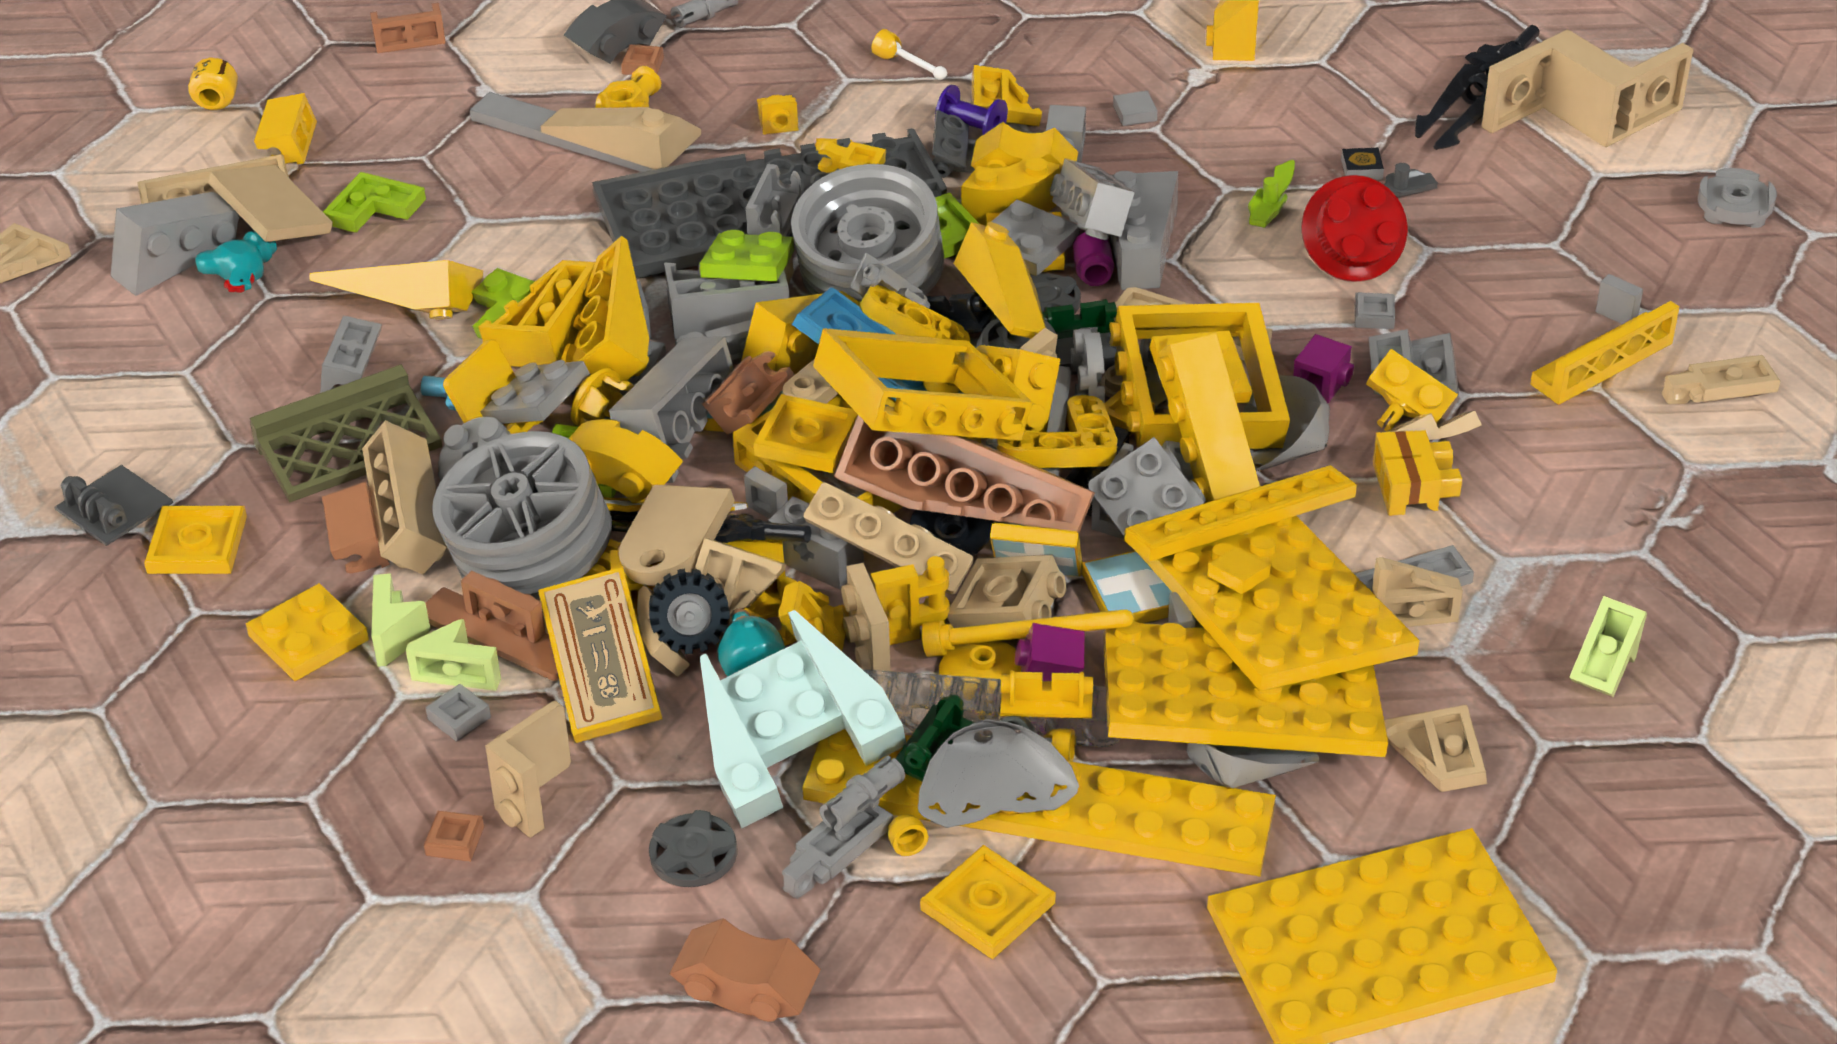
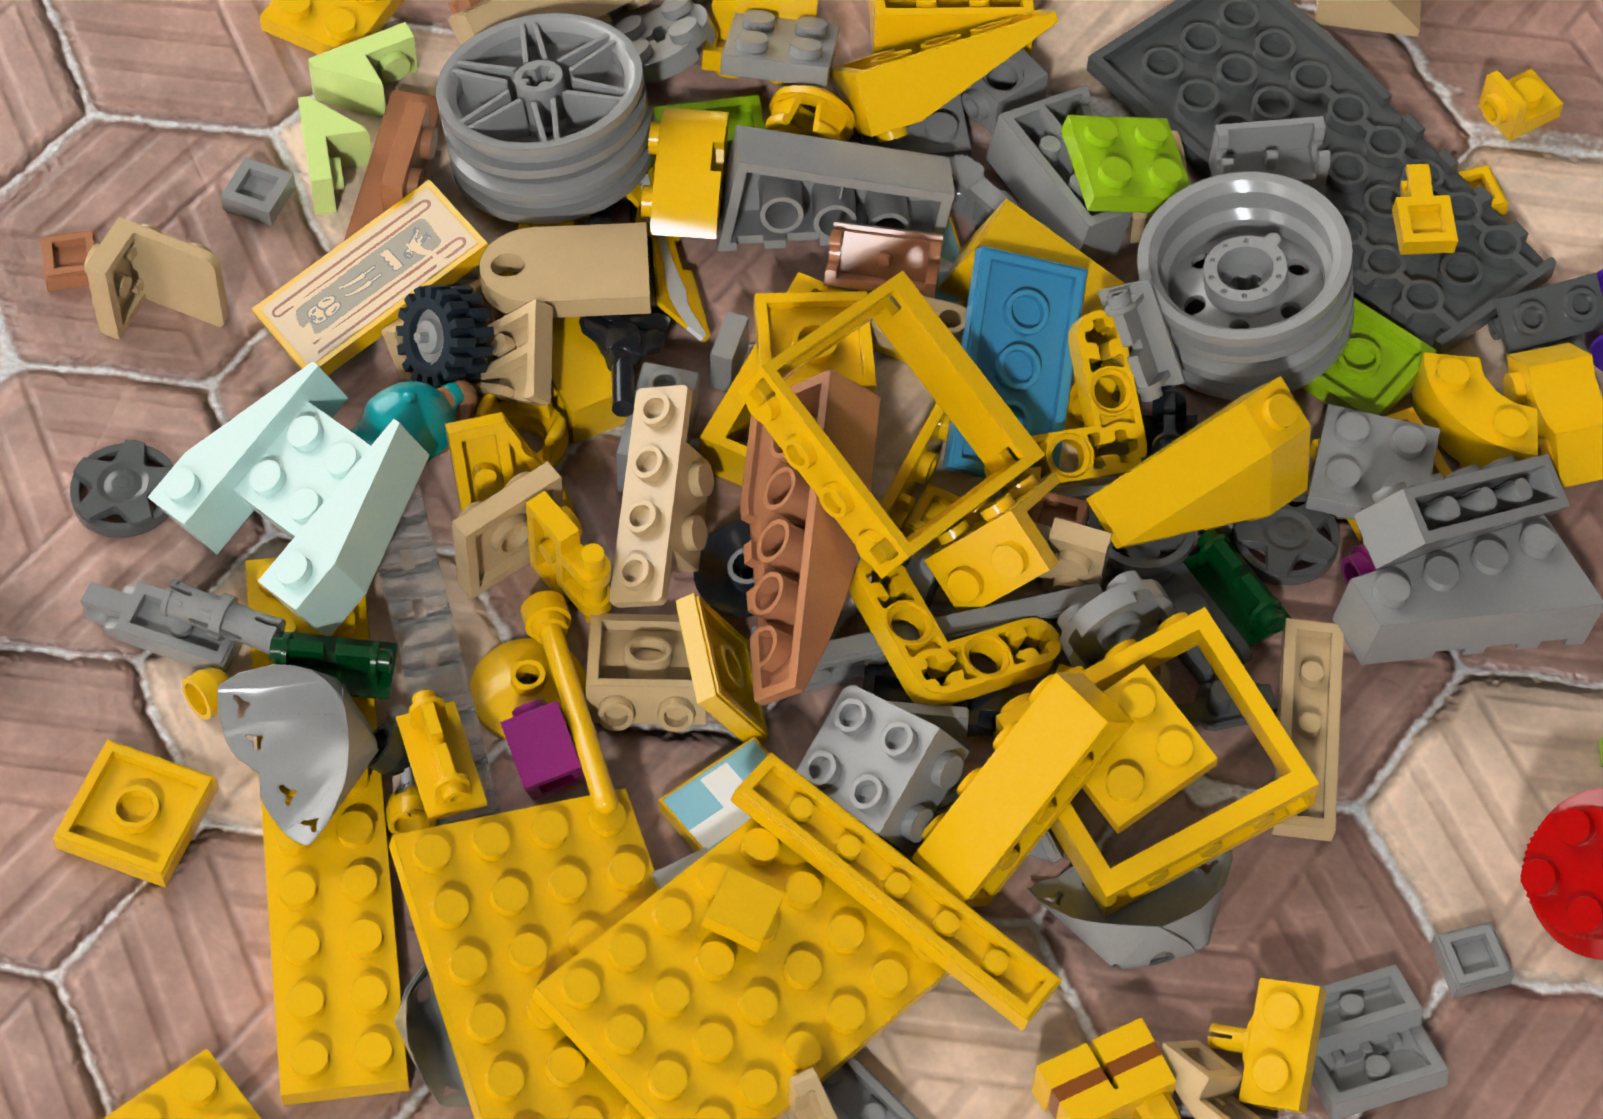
camera: 65 degrees right, 15 degrees up
magenta brick [1293,334,1354,404] -> none

